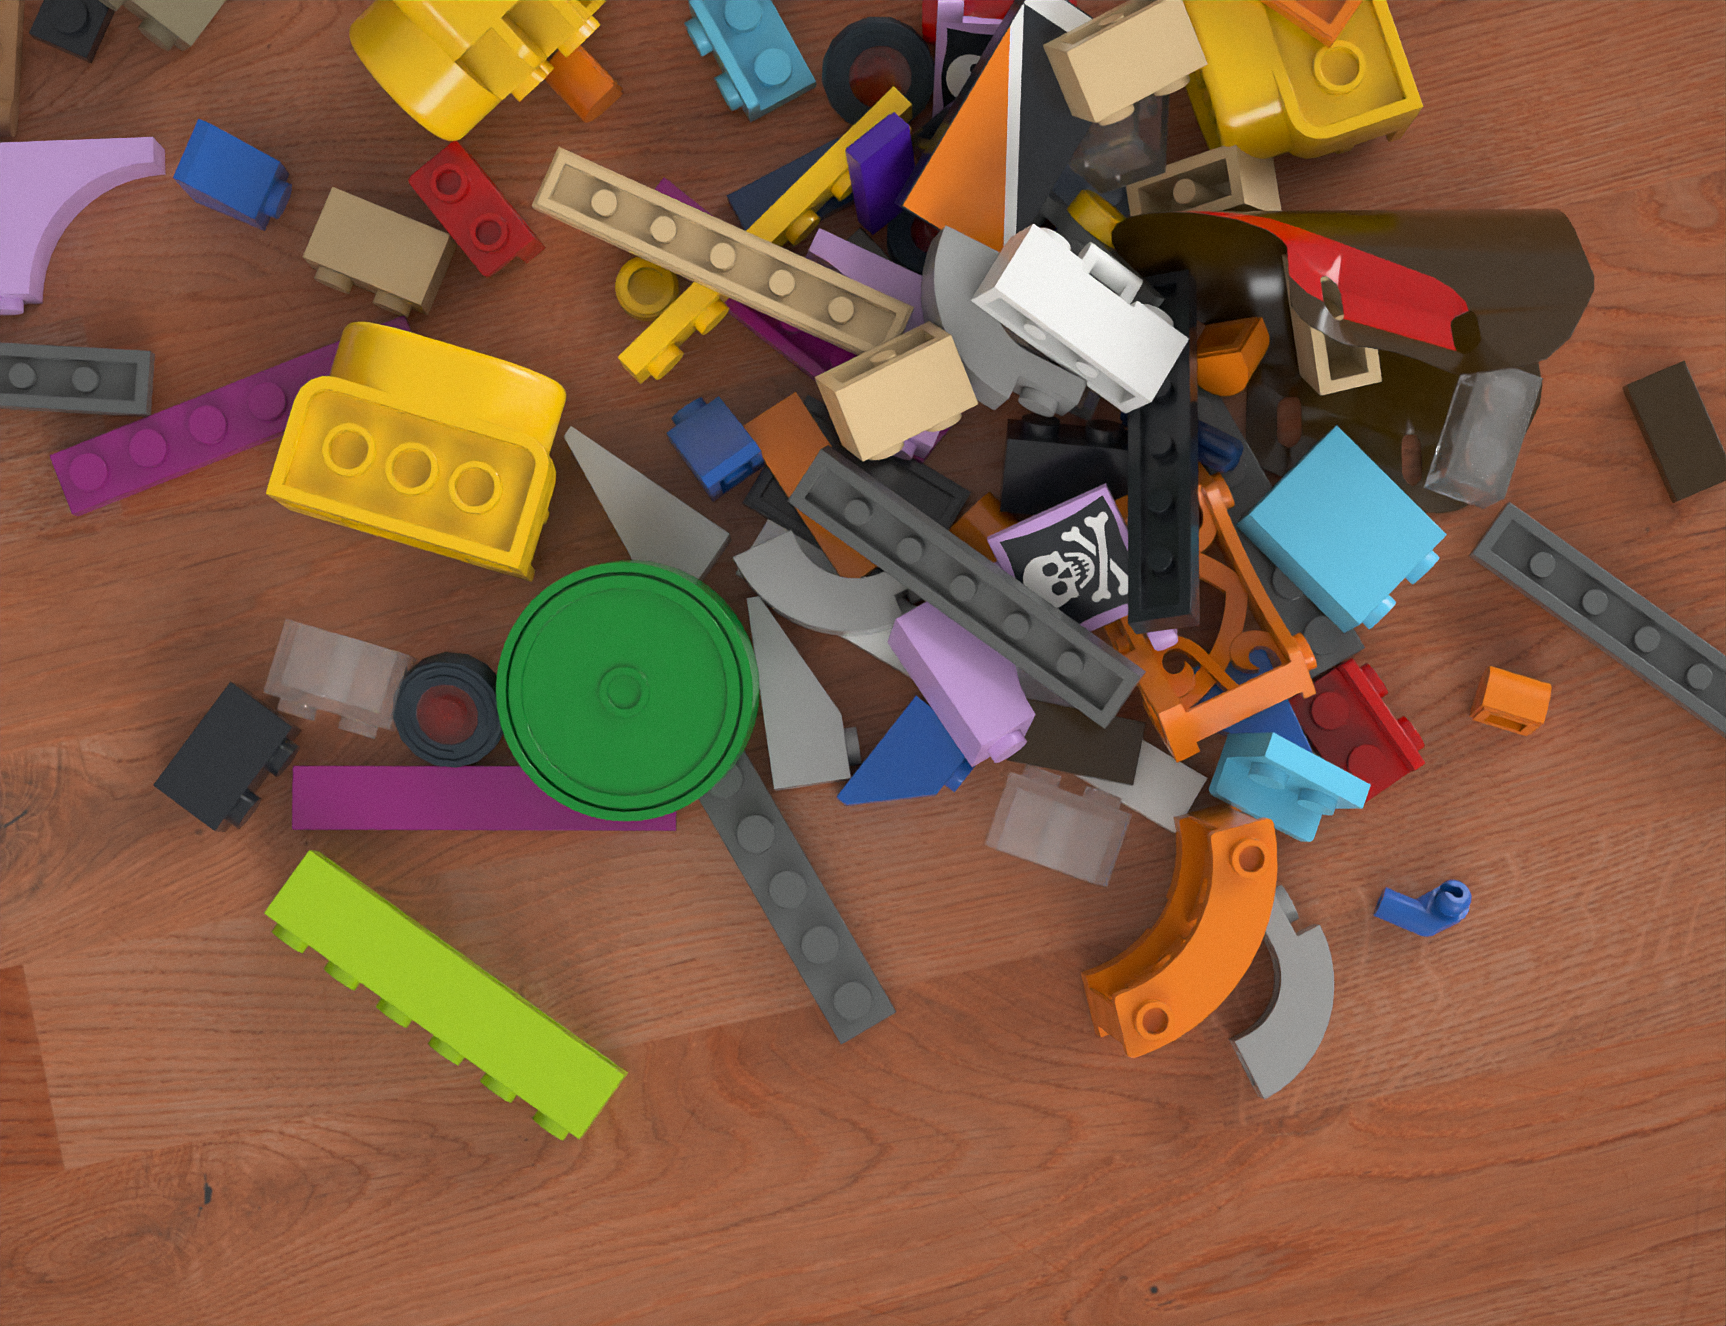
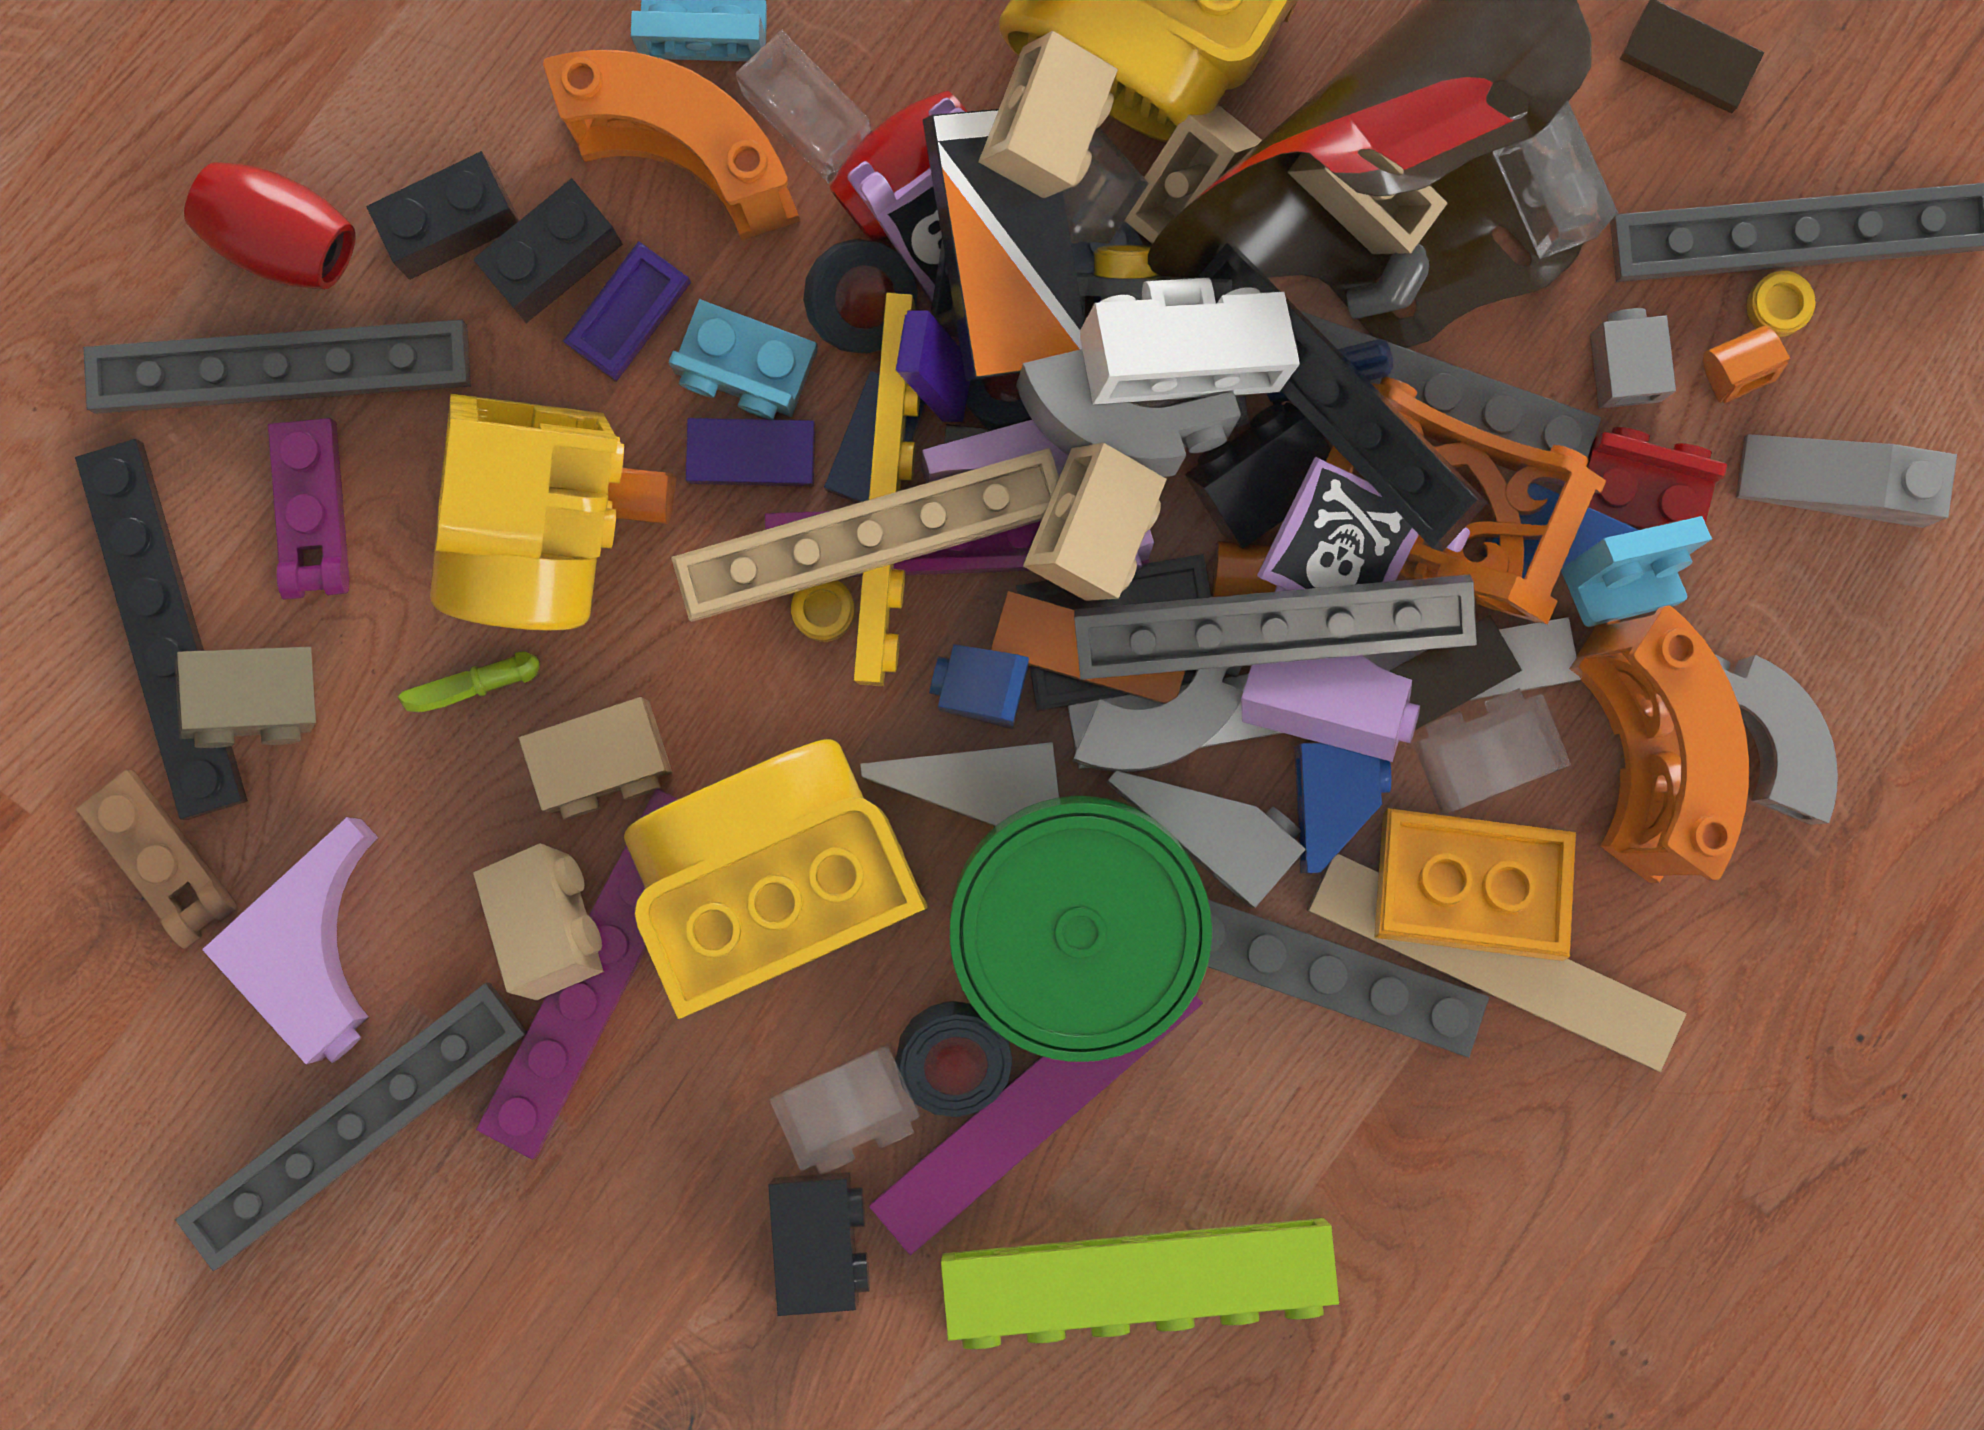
camera: 35 degrees left, 0 degrees up
blue slope [173,119,292,231] -> none
red bracket [408,141,546,278] -> none
orange brick [1197,317,1270,396] -> none
medium azure brick [1236,426,1447,633] -> none
blue arm [1373,880,1472,937] -> none
none -> lime piece [398,652,540,712]
none -> tan brick [473,843,604,1000]
none -> dark purple tile [686,418,815,487]
none -> tan tile [1307,854,1687,1072]
none -> dark grey arm [1347,243,1429,320]
none -> light orange tile [1374,808,1576,961]
none -> light grey brick [1590,308,1676,409]
none -> light grey slope [1736,434,1957,528]
none -> yellow tile [1747,271,1816,337]

